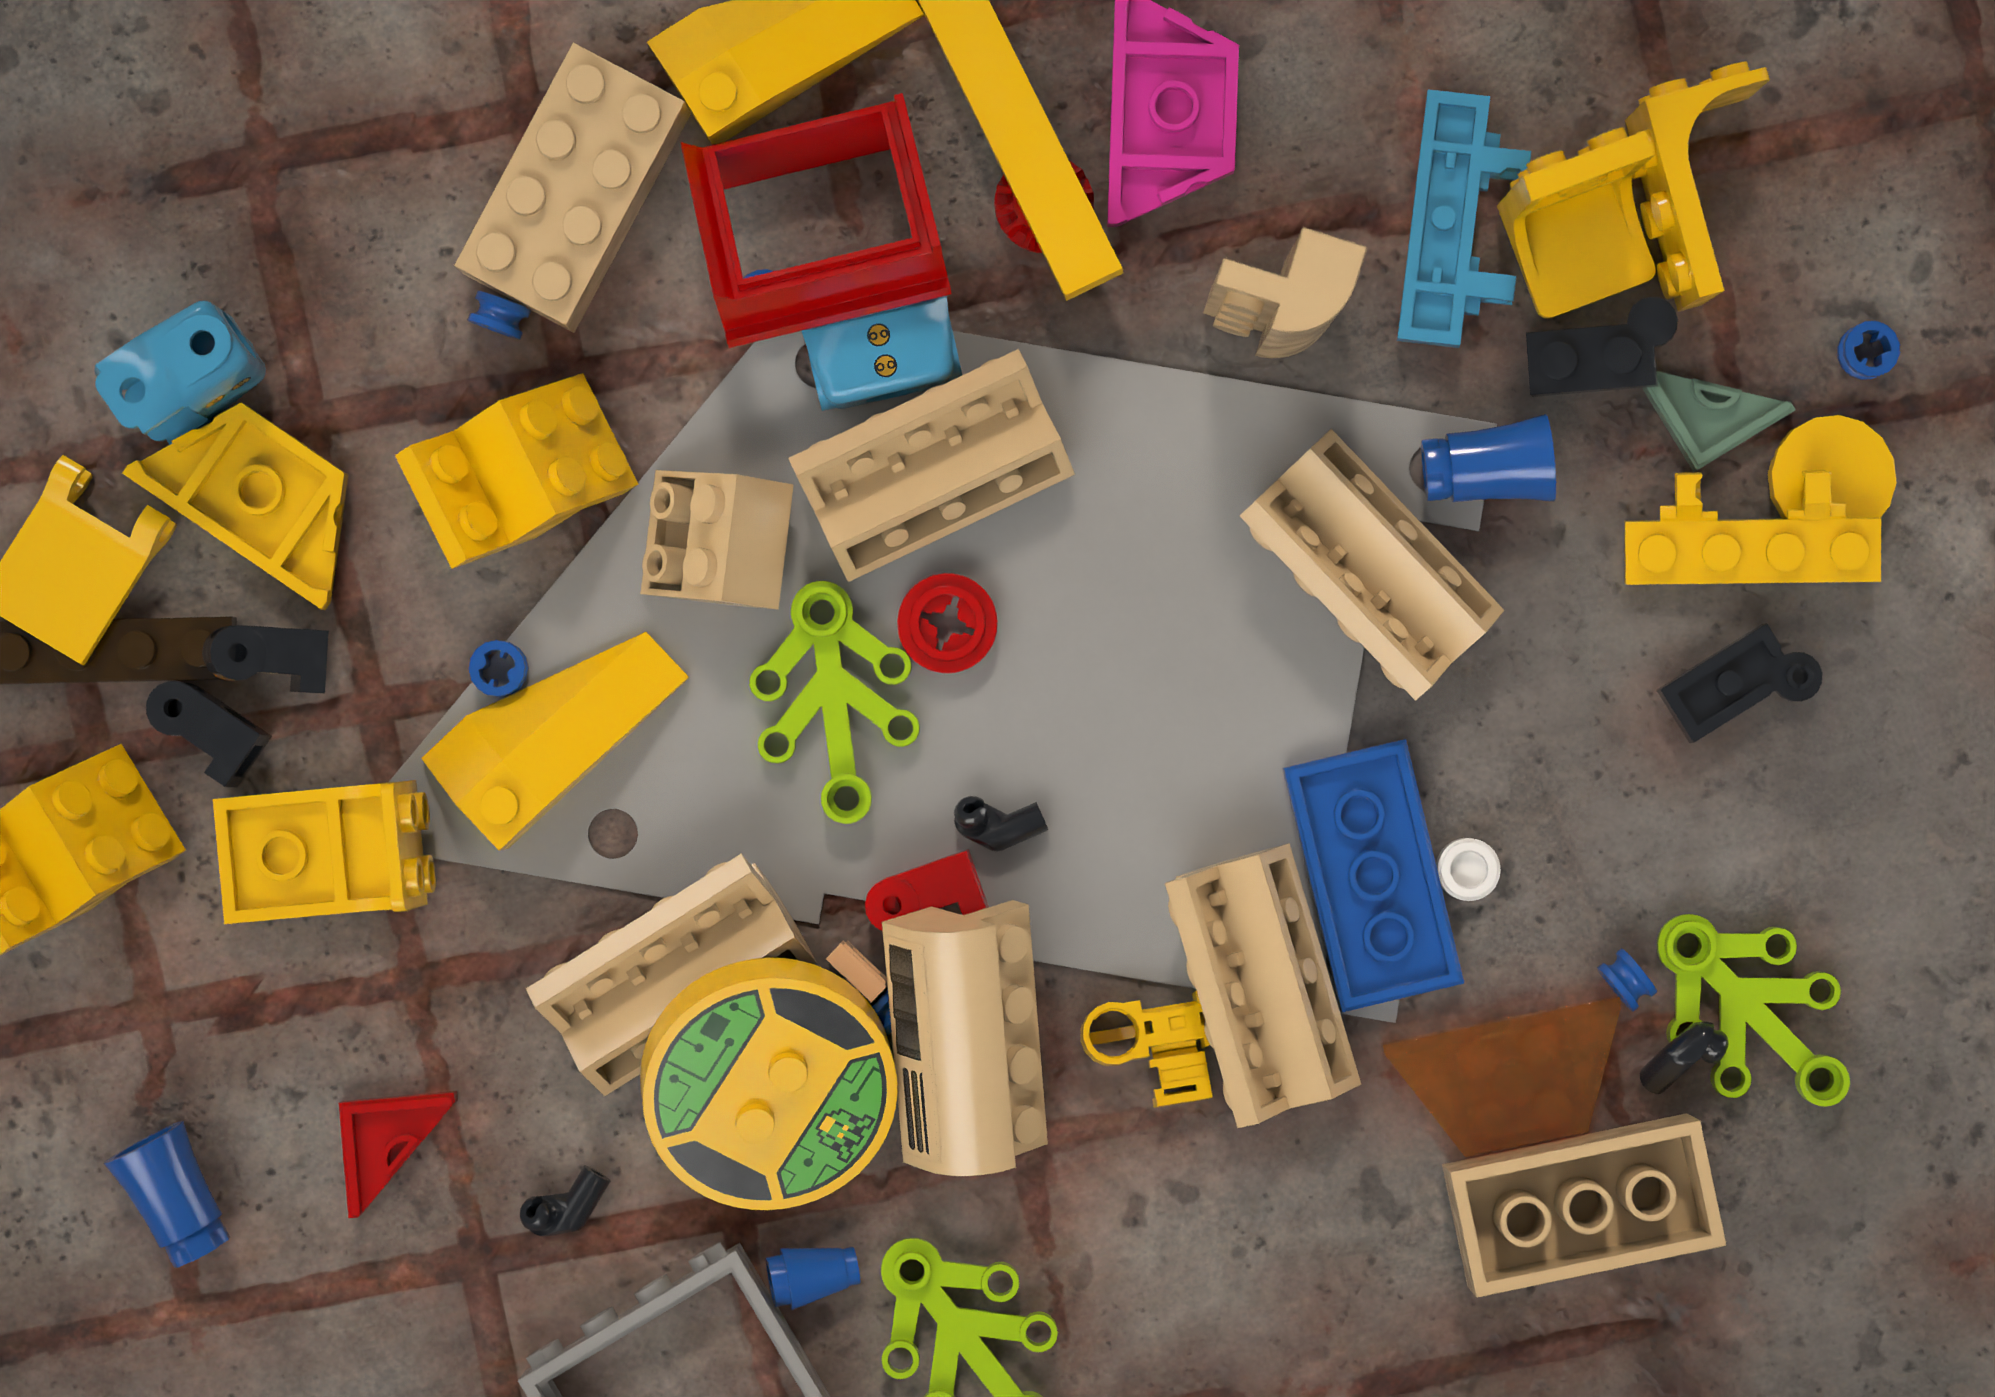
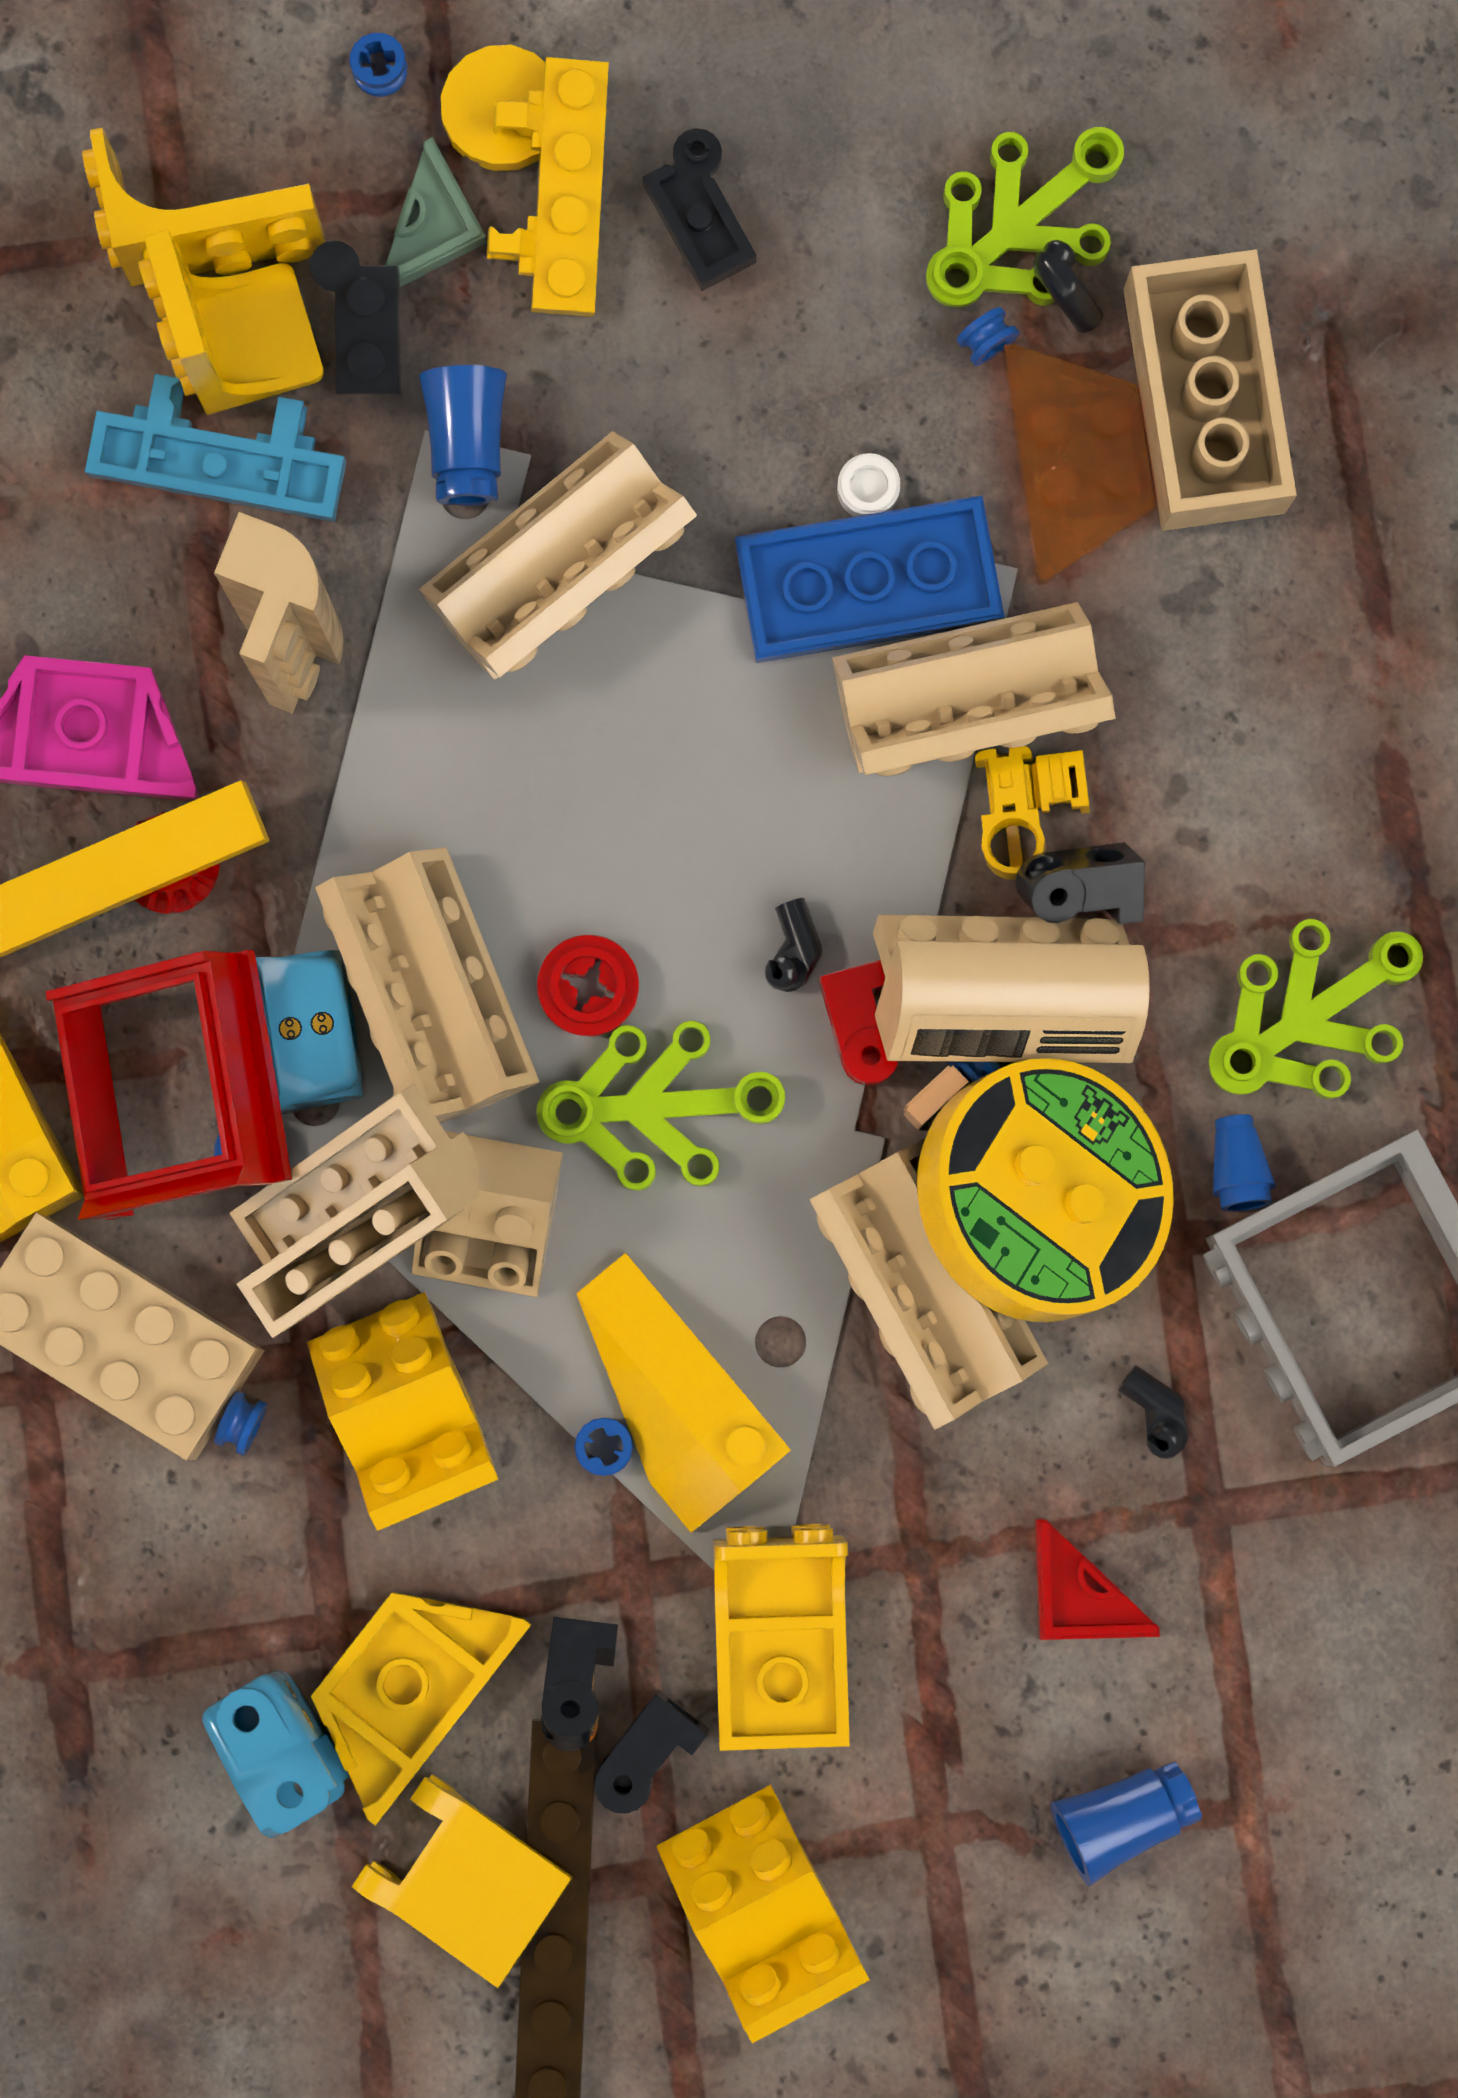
camera: 90 degrees left, 5 degrees down
none -> tan brick [229,1084,480,1338]
none -> black leg [1015,842,1145,924]

